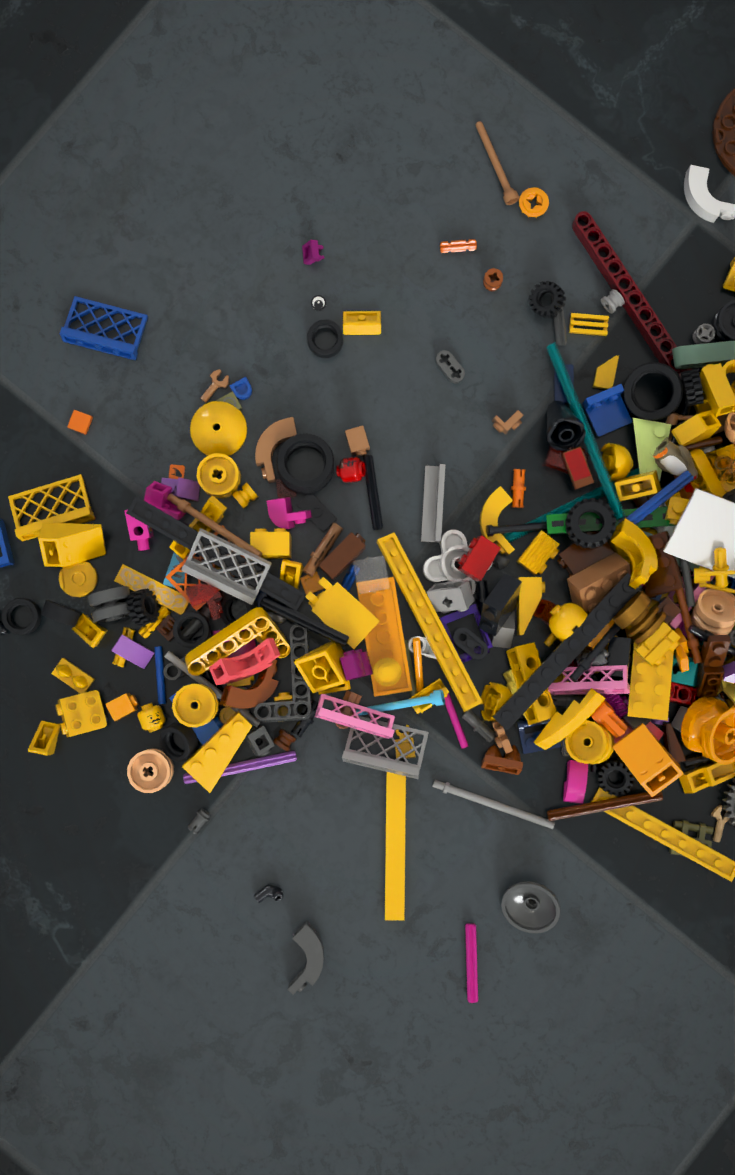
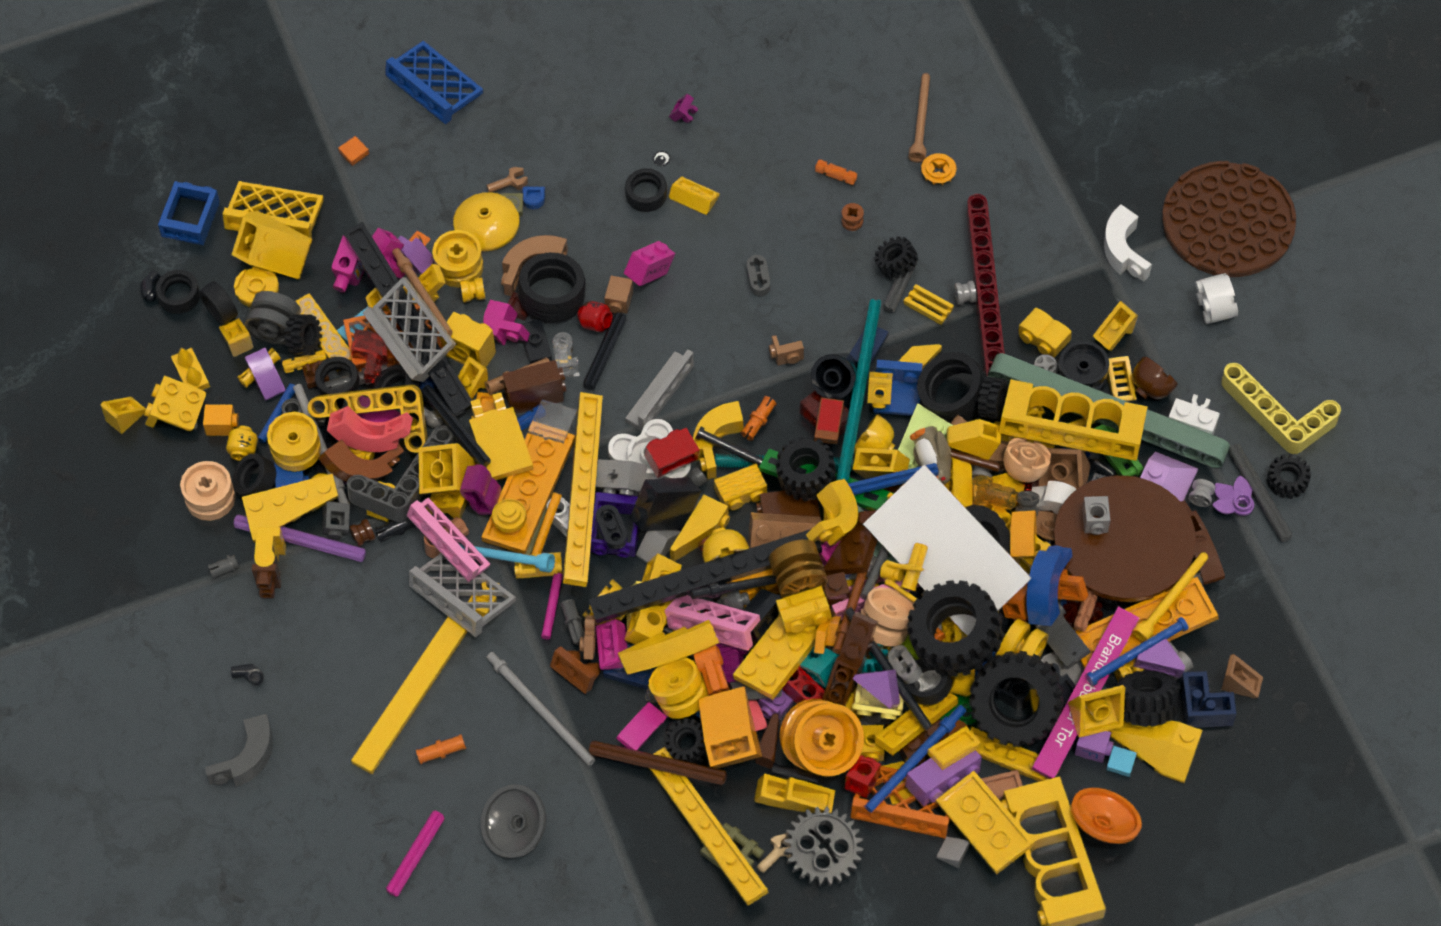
camera: 35 degrees right, 25 degrees down
none -> hips [252,527,286,598]
none -> orange pin [416,734,466,764]
none -> clear leg [553,332,580,377]
none -> dark pink slope [596,619,627,670]
none -> dark pink brick [624,241,675,286]
none -> yellow brick [868,372,893,408]
none -> yellow brick [1018,308,1072,358]

